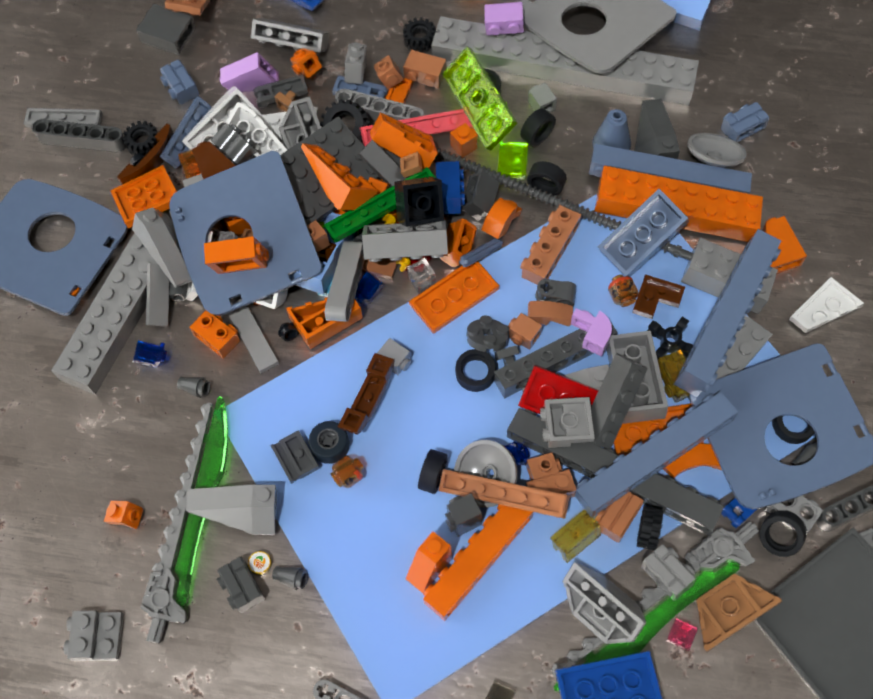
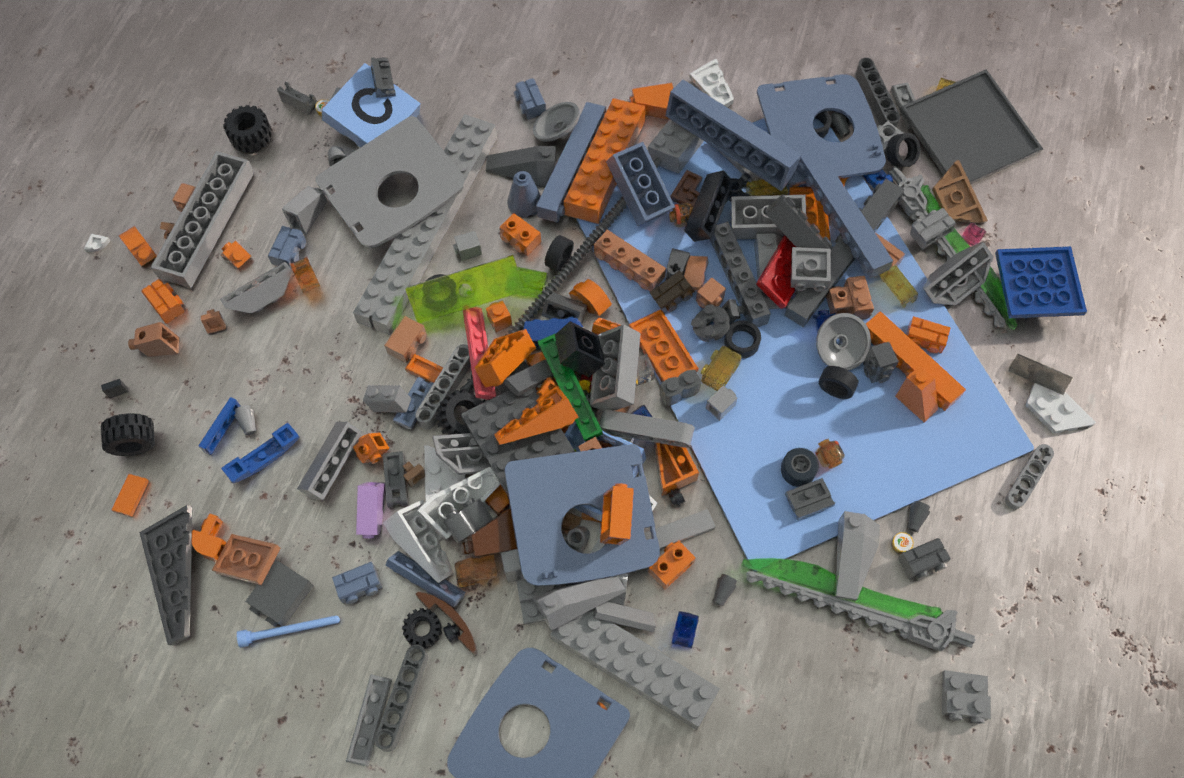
camera: 85 degrees left, 0 degrees up
orange bracket [104,501,144,529] -> none
orange plate [110,165,177,229] -> none
reddish brown slope [338,353,395,435] -> none
nougat brick [373,55,404,90] -> none
medium nougat tile [400,152,423,178] -> none
black tyre [403,17,436,53] -> none
nougat tile [439,469,570,519] -> none
sand blue axle [459,238,503,268] -> none
lavender brick [485,2,524,35] -> none
black tyre [520,108,556,147] -> none
lavender brick [571,308,612,357] -> none
black tyre [637,506,663,550] -> none
none -> light blue piece [237,615,340,648]
none -> orange brick [499,213,541,256]
none -> dark brown brick [649,270,695,313]
none -> dark grey brick [659,370,701,406]
none -> black brick [684,170,734,242]
none -> clear yellow brick [700,346,742,391]
none -> orange brick [906,316,951,353]

